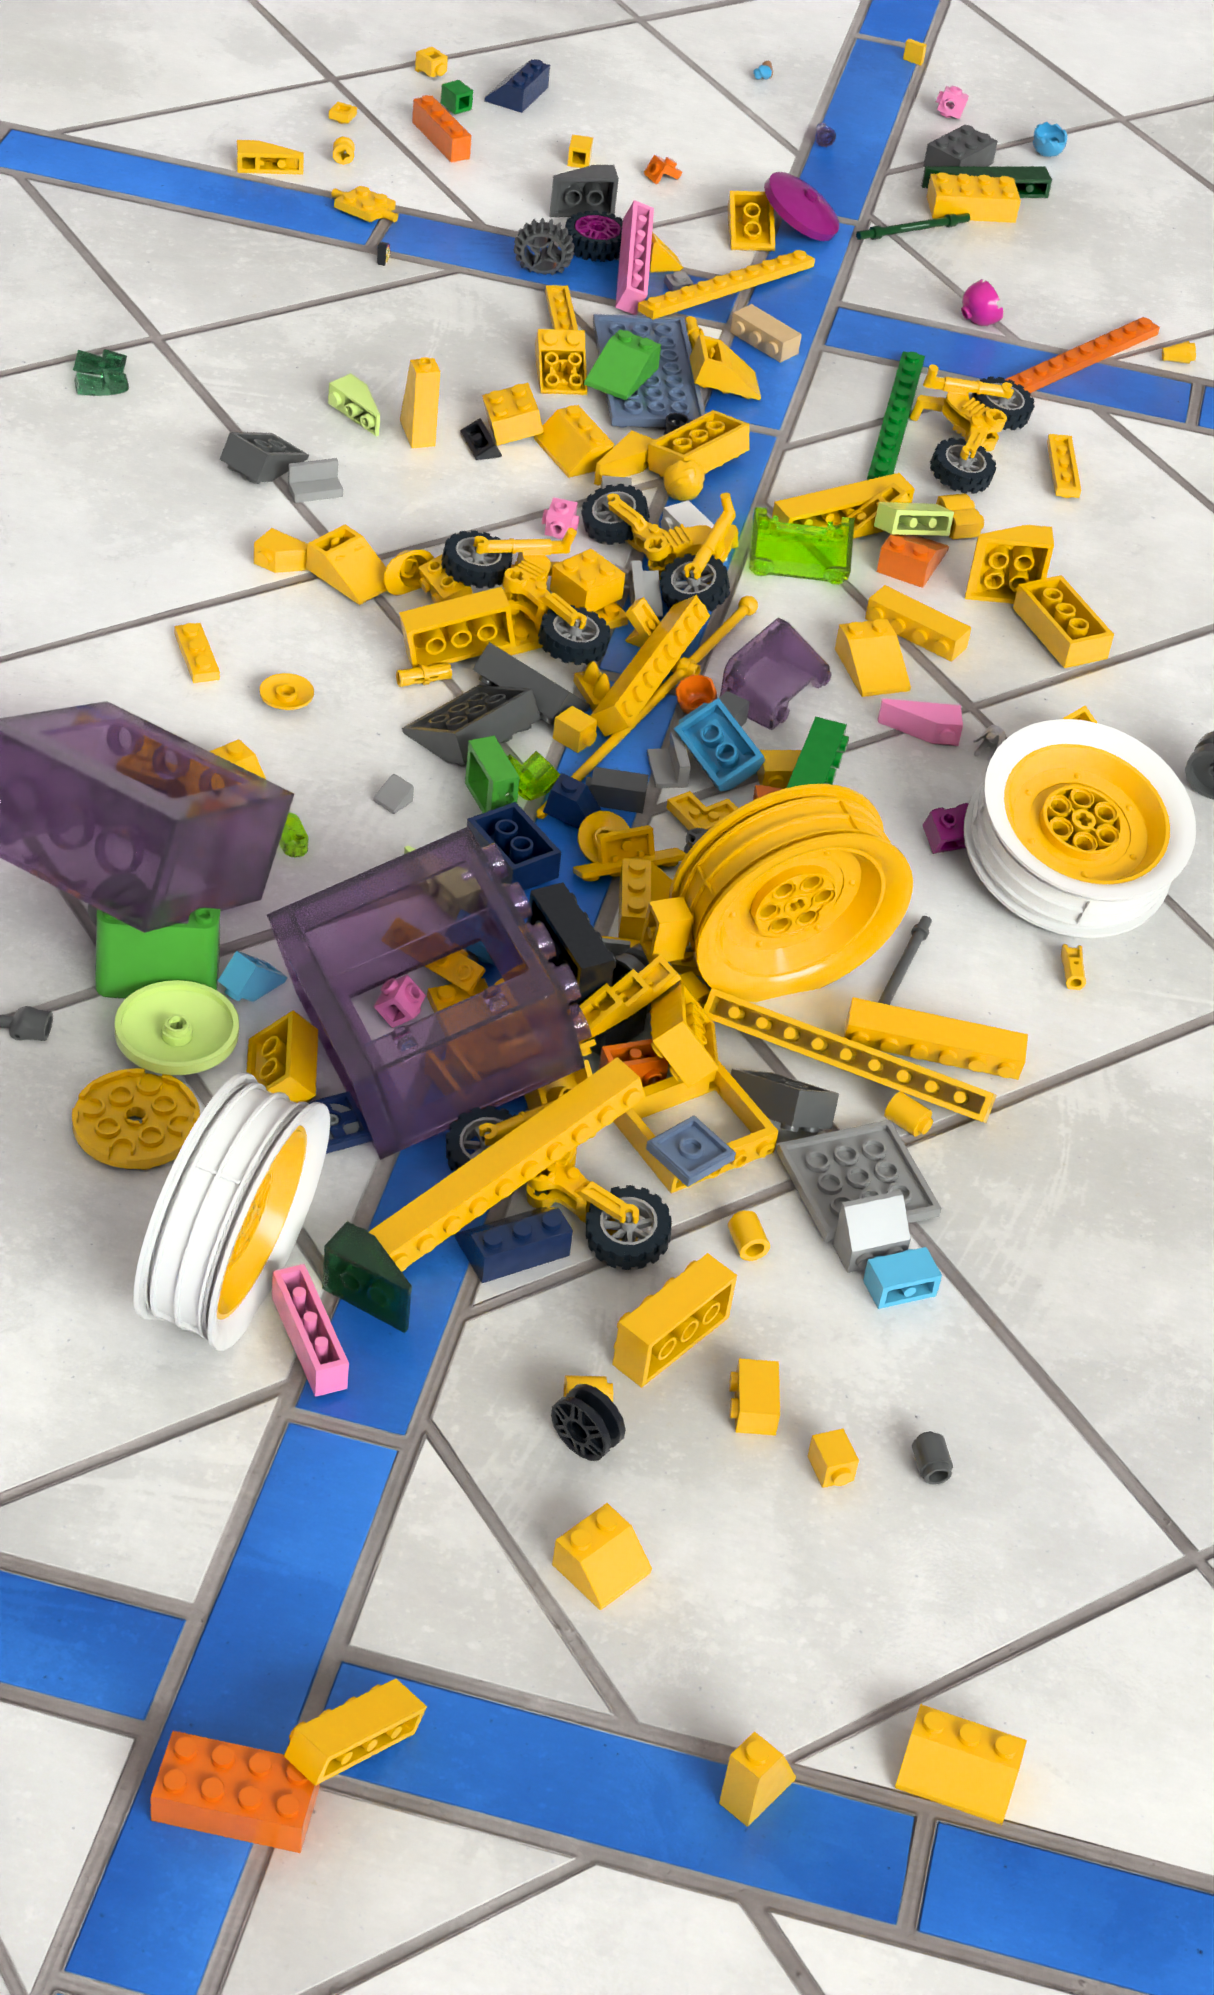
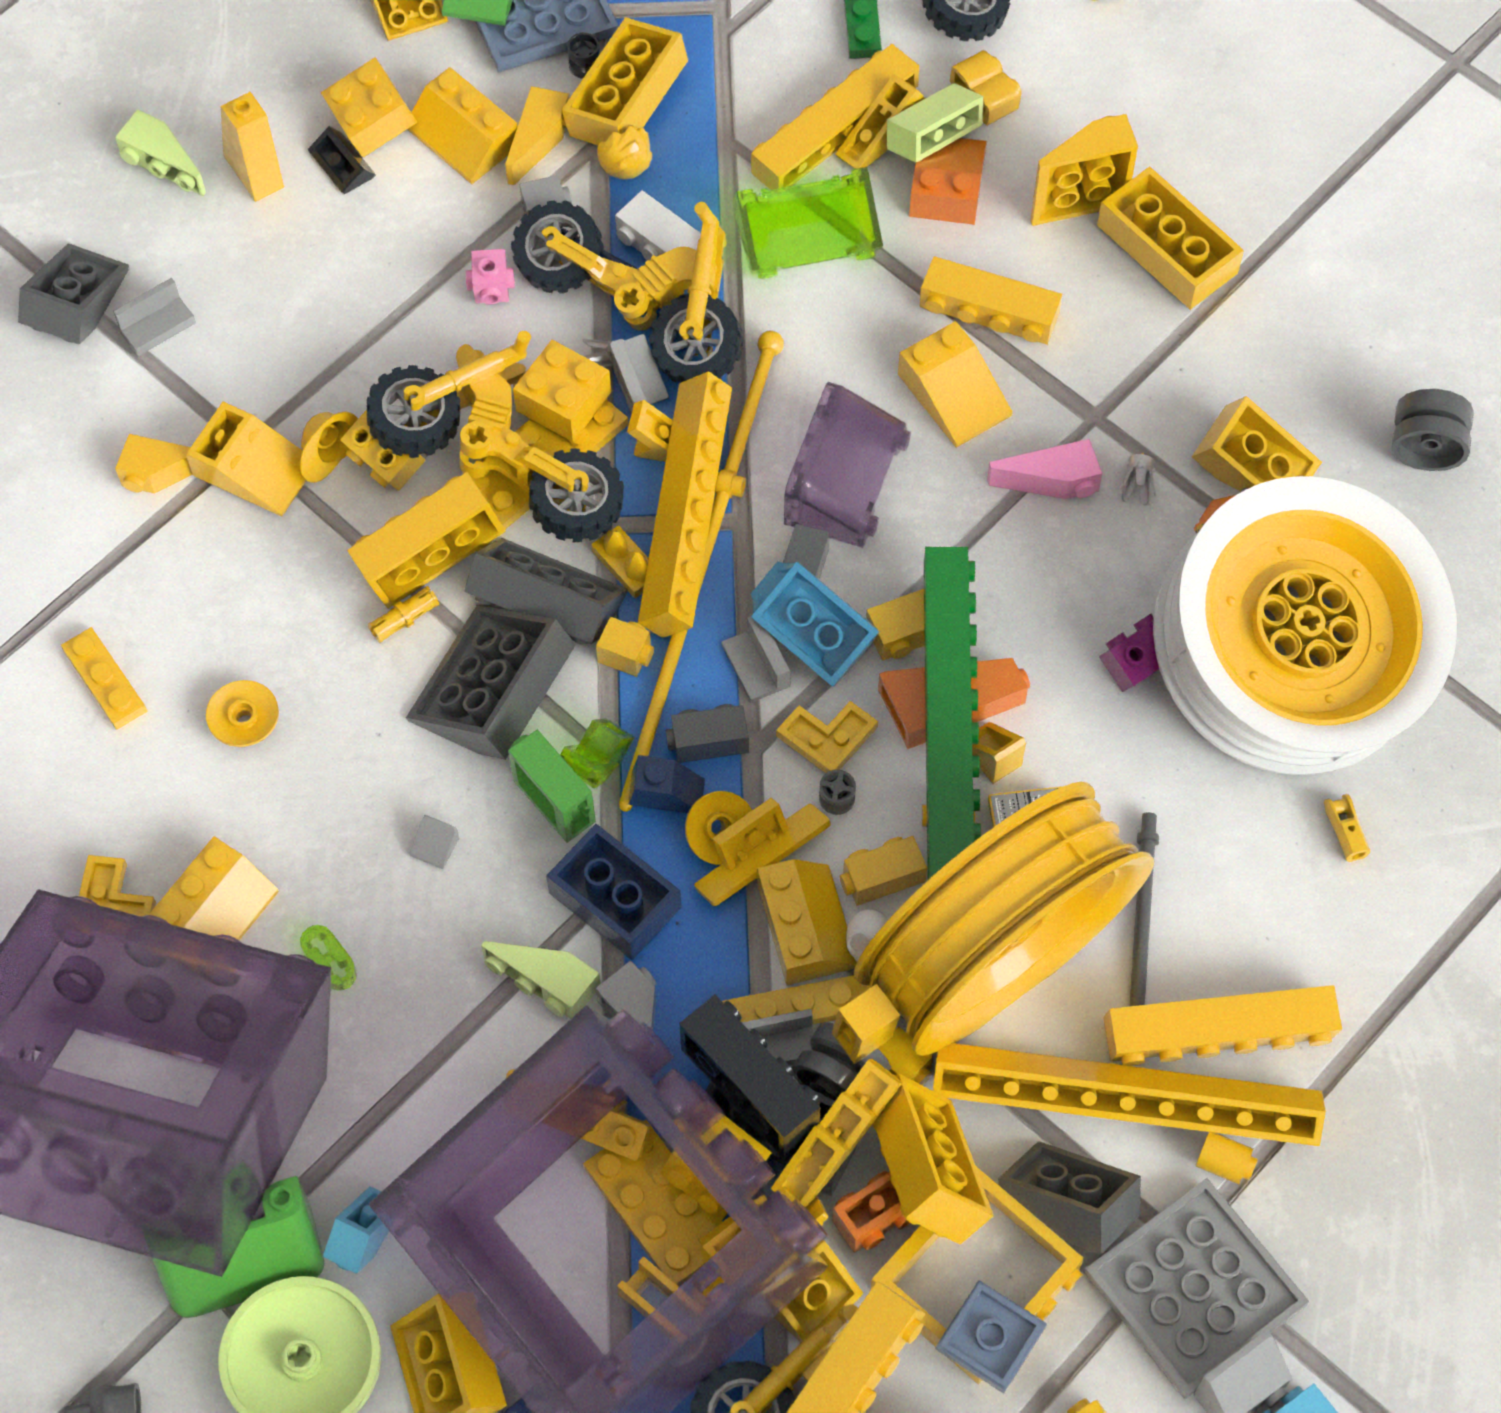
camera: 10 degrees left, 20 degrees up
bright pink brick [374,975,426,1028] -> none
orange hair [676,675,717,714] -> none

